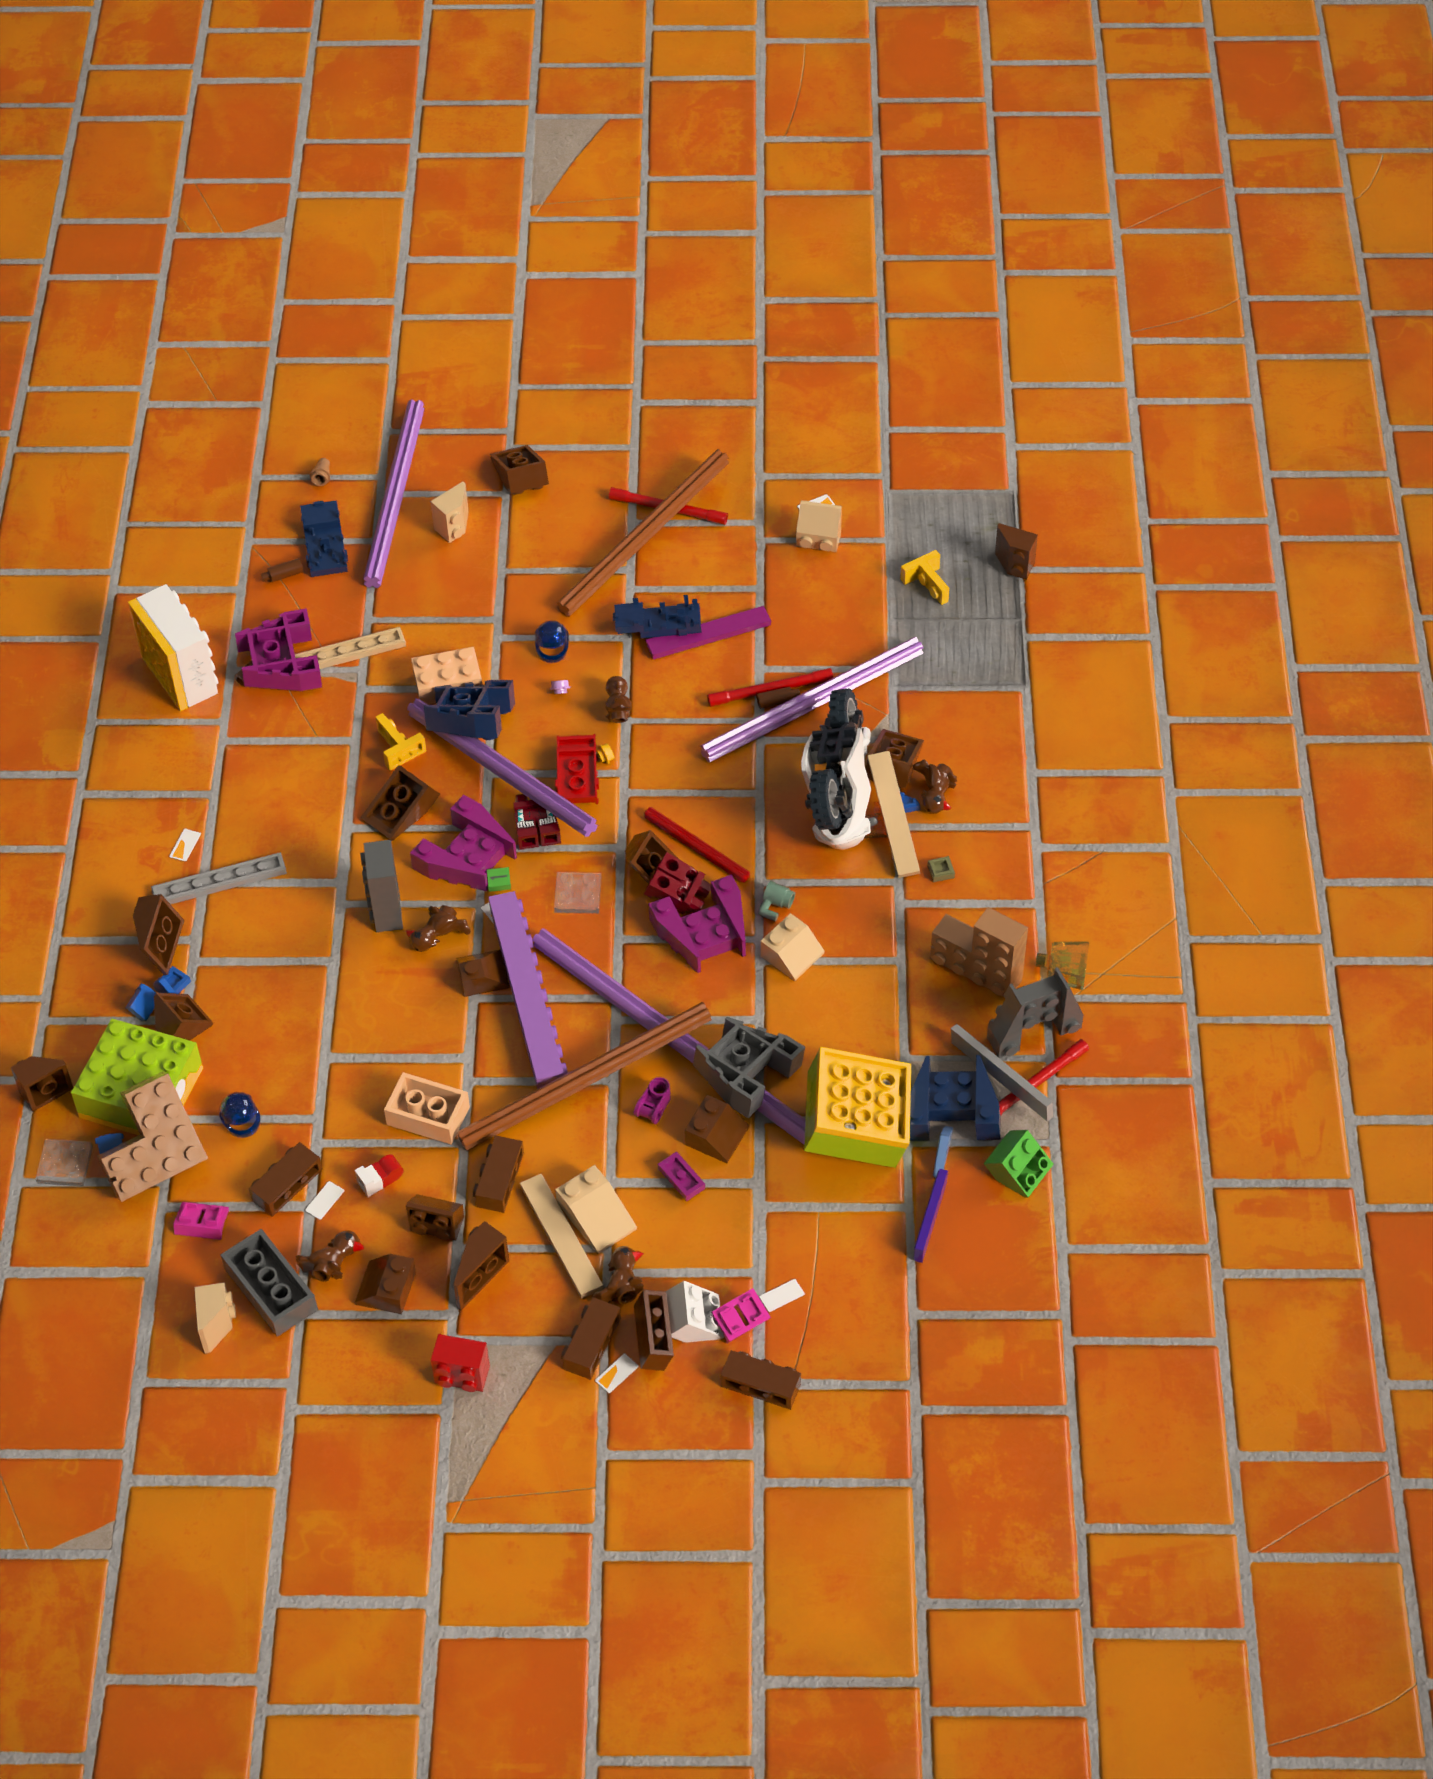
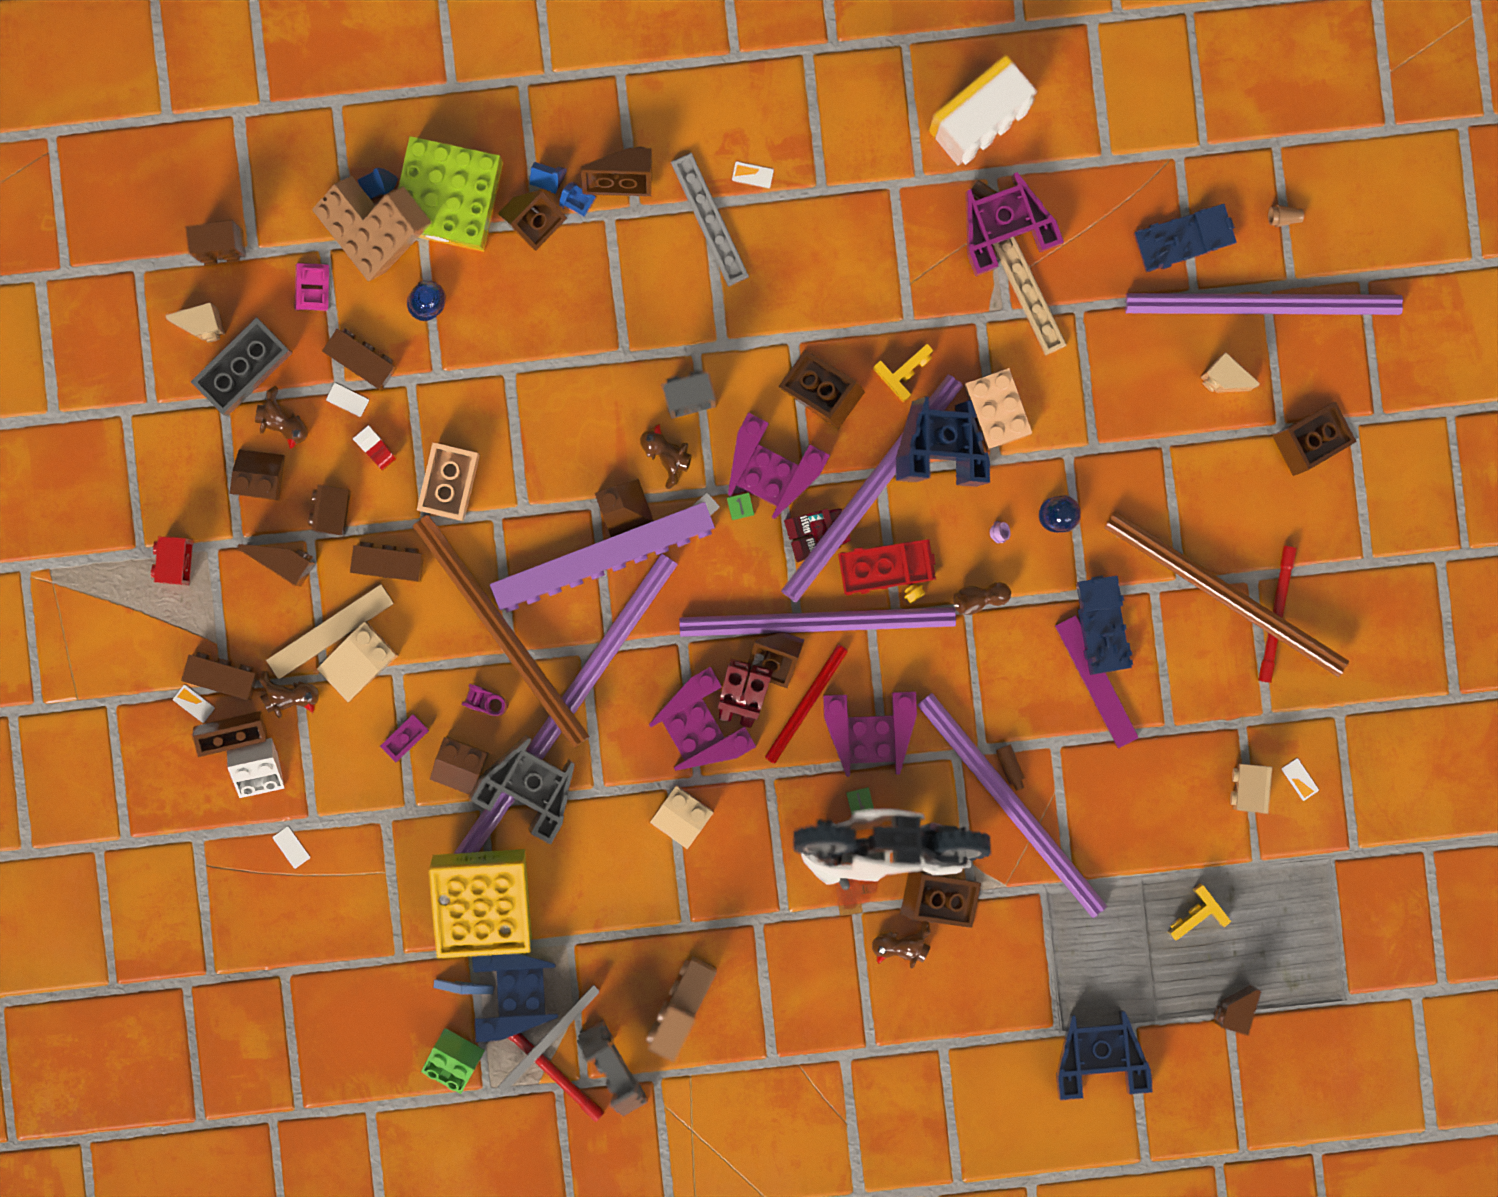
camera: 80 degrees right, 35 degrees up
reddish brown slope [11,1056,74,1112] -> none
clear tile [36,1139,93,1187] -> none
reddish brown cylinder [261,558,303,582] -> none
clear tile [554,872,602,914] -> none
red piece [707,668,833,707] -> none
dark pink piece [711,1288,771,1343] -> none
reddish brown brick [721,1350,801,1410] -> none
sand green piece [758,881,795,921] -> none
tan tile [868,751,920,878] -> none
blue tile [900,792,920,813] -> none
dark purple tile [913,1169,948,1263] -> none
olive tile [927,856,955,882] -> none
clear yellow torso [1035,941,1089,990] -> none
none -> reddish brown brick [186,220,246,266]
none -> medium lavender axle [680,607,956,637]
none -> magenta wedge [823,692,917,777]
none -> bright green tile [846,787,874,815]
none -> dark blue wedge [1056,1010,1153,1100]

